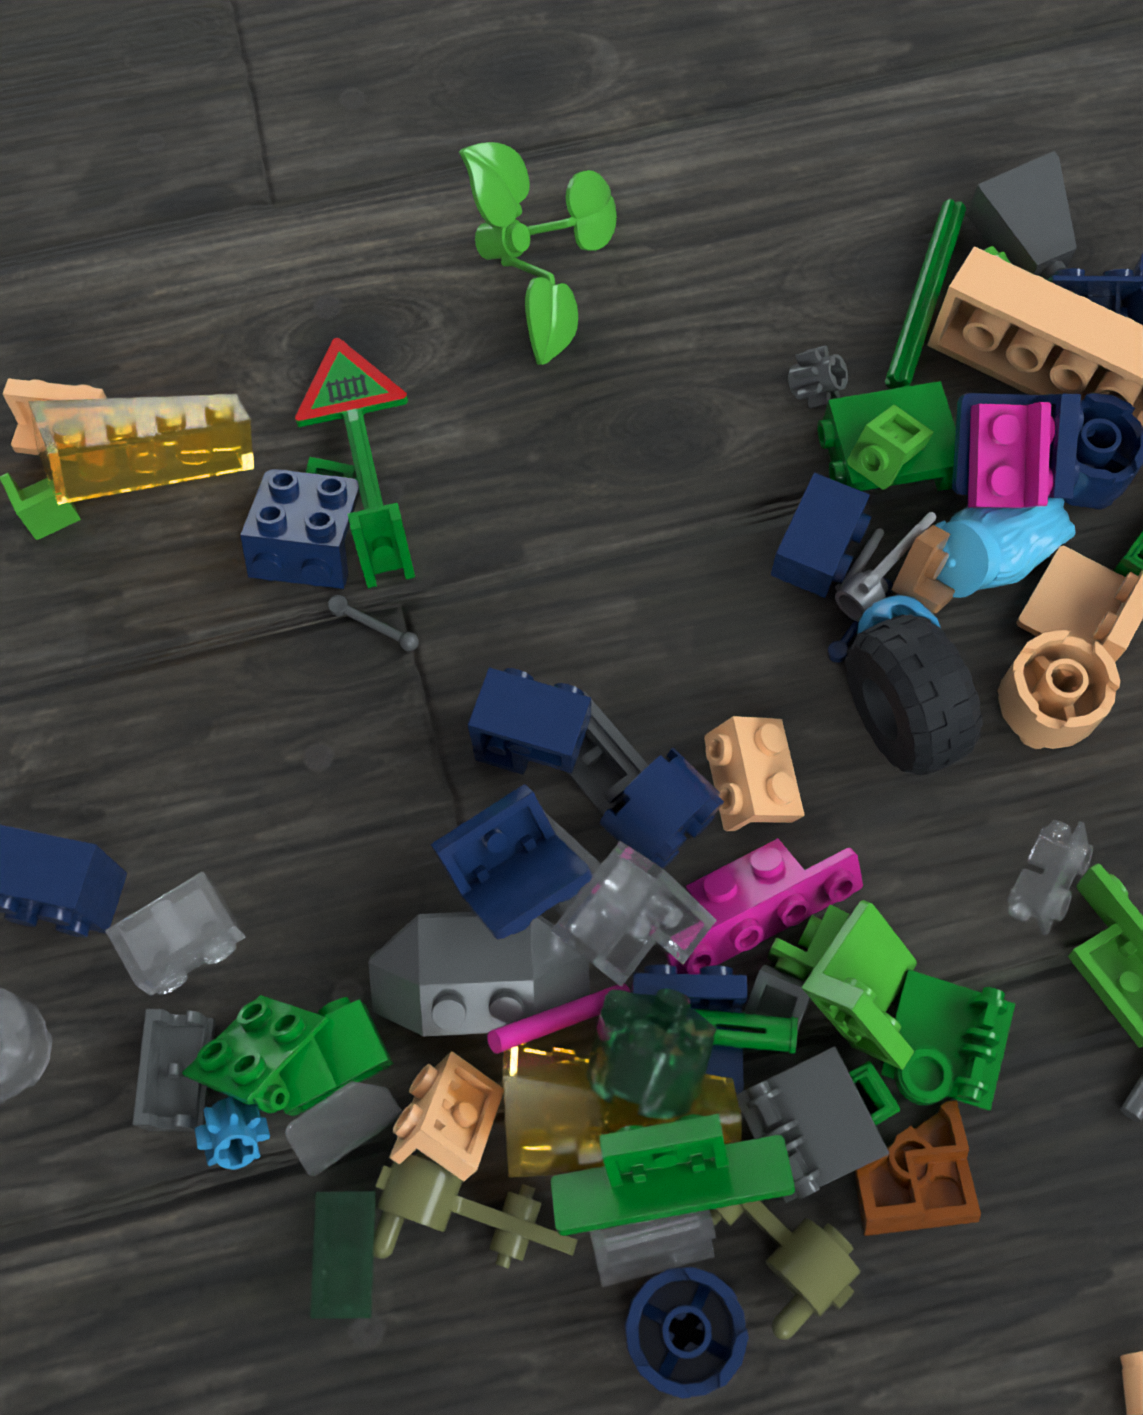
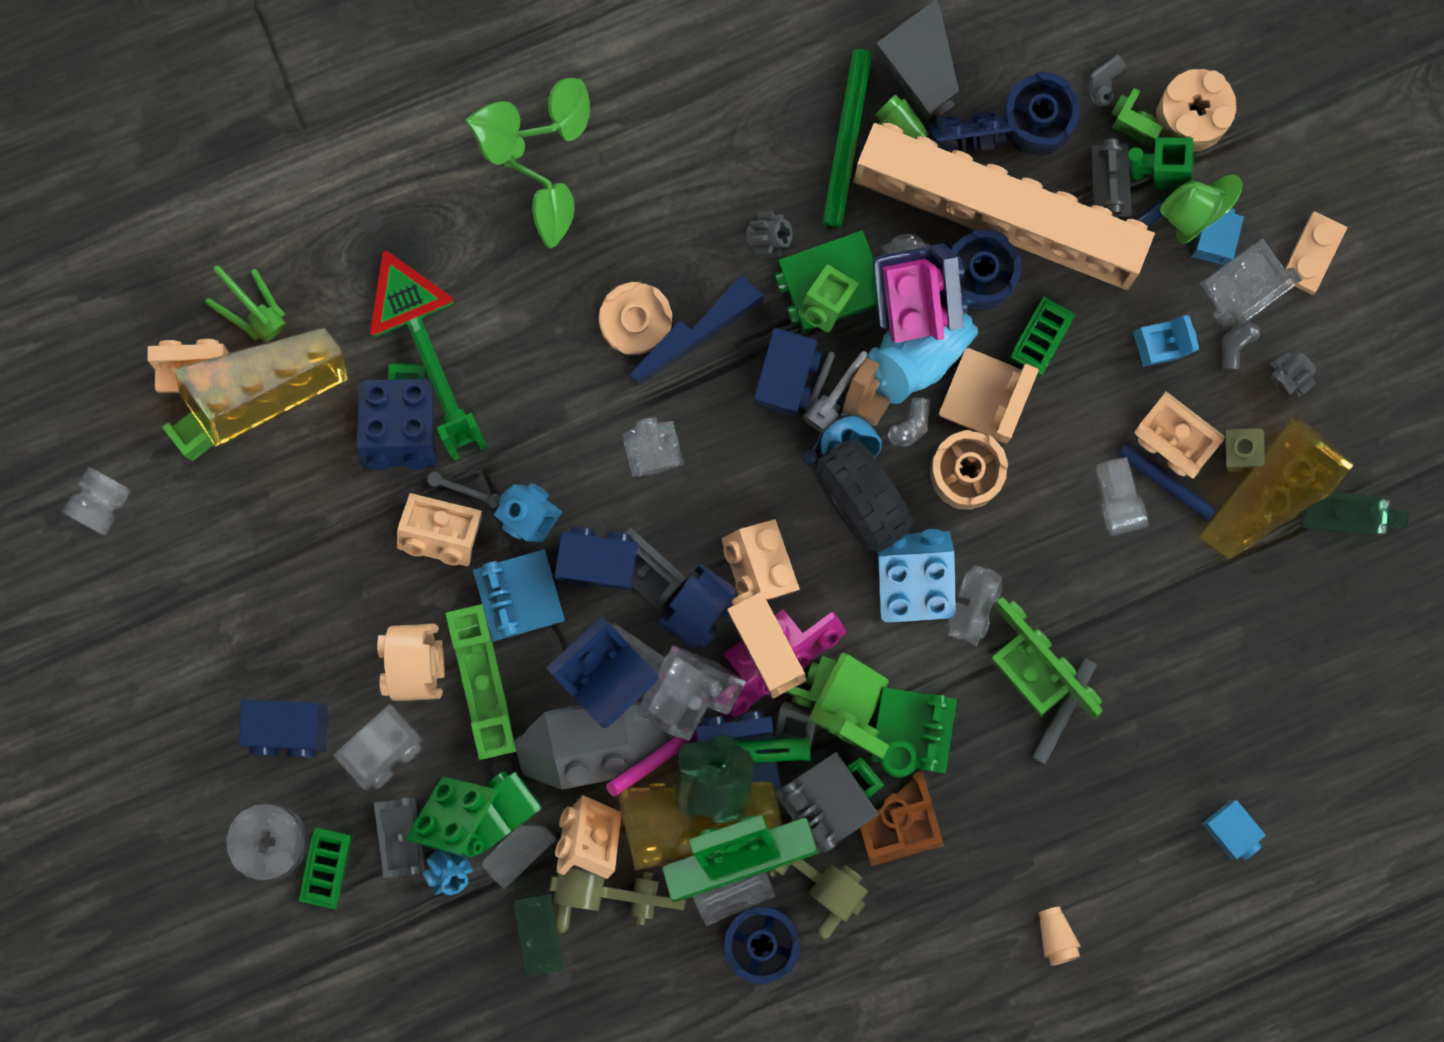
camera: 10 degrees left, 15 degrees up
none -> bright green plant [205,265,287,343]
none -> green slope [299,827,354,910]
none -> light nougat brick [377,624,445,701]
none -> light nougat bracket [397,493,482,566]
none -> bright green slope [445,604,516,760]
none -> dark azure hinge [473,549,565,642]
none -> dark azure brick [494,483,562,542]
none -> light nougat tile [599,282,673,356]
none -> clear brick [622,417,684,477]
none -> dark blue slope [630,276,764,386]
none -> light nougat brick [727,590,806,699]
none -> dark azure bracket [876,529,956,622]
none -> clear arm [888,398,930,447]

